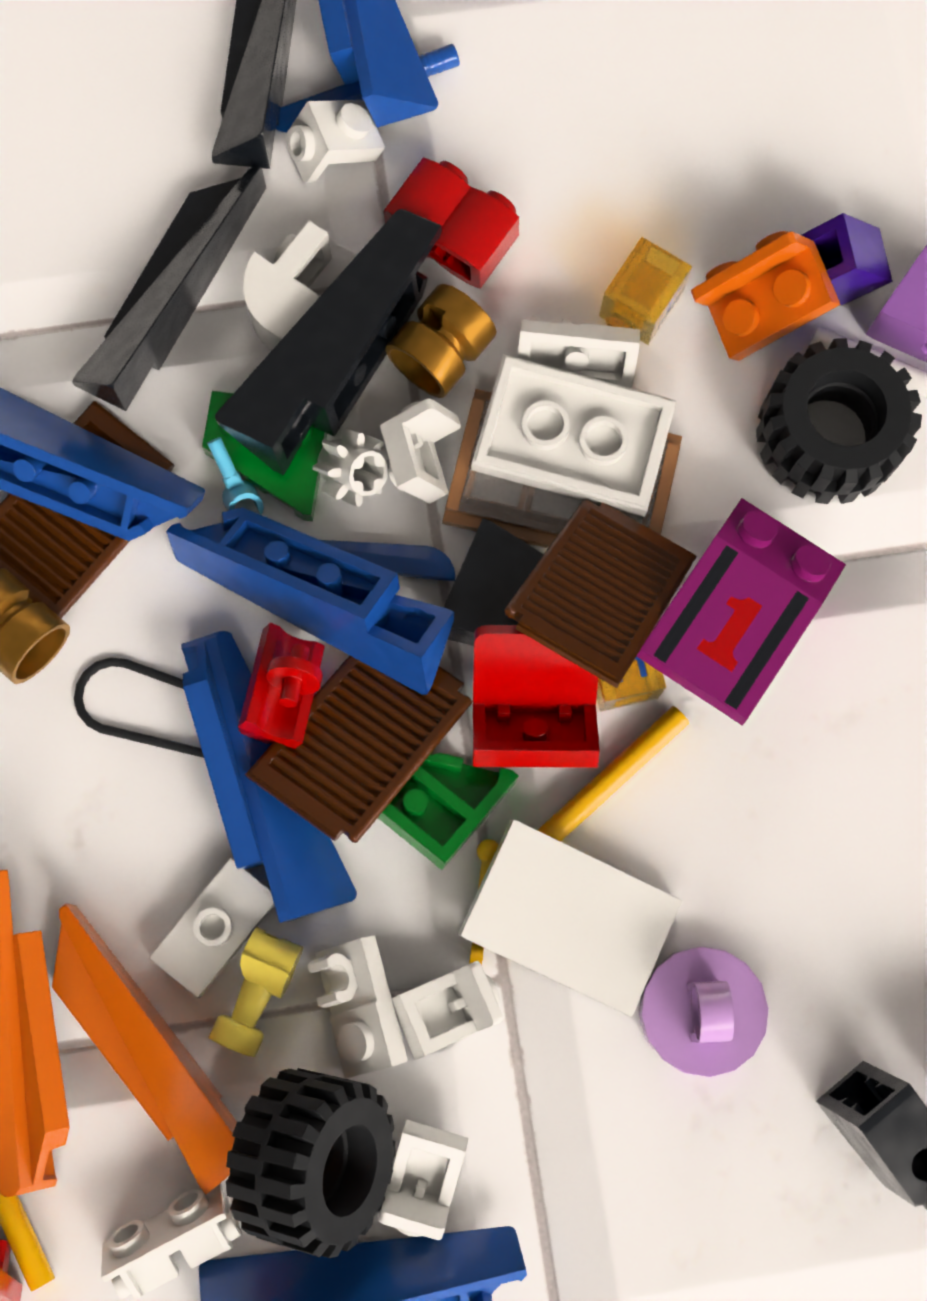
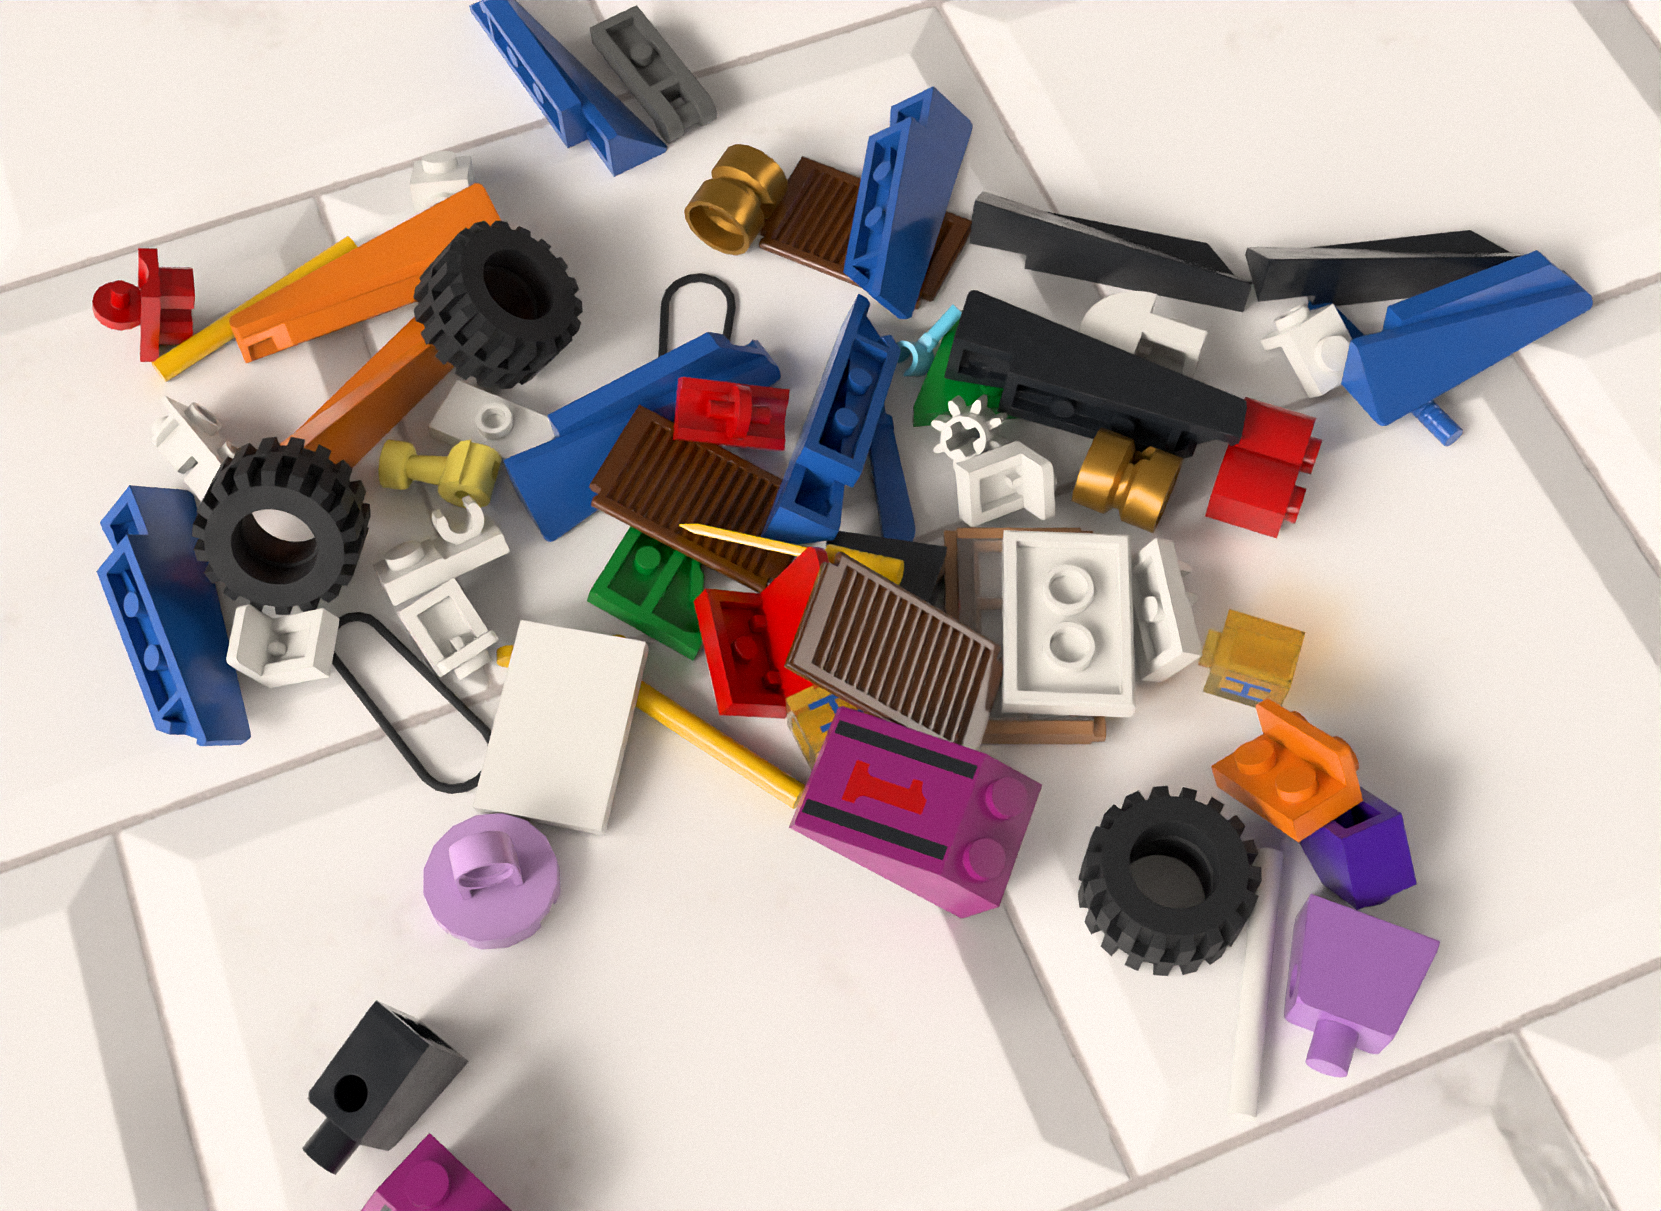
camera: 80 degrees right, 15 degrees down
none -> black piece [332,612,491,794]
none -> black tyre [413,220,583,389]
none -> yellow piece [679,524,904,585]

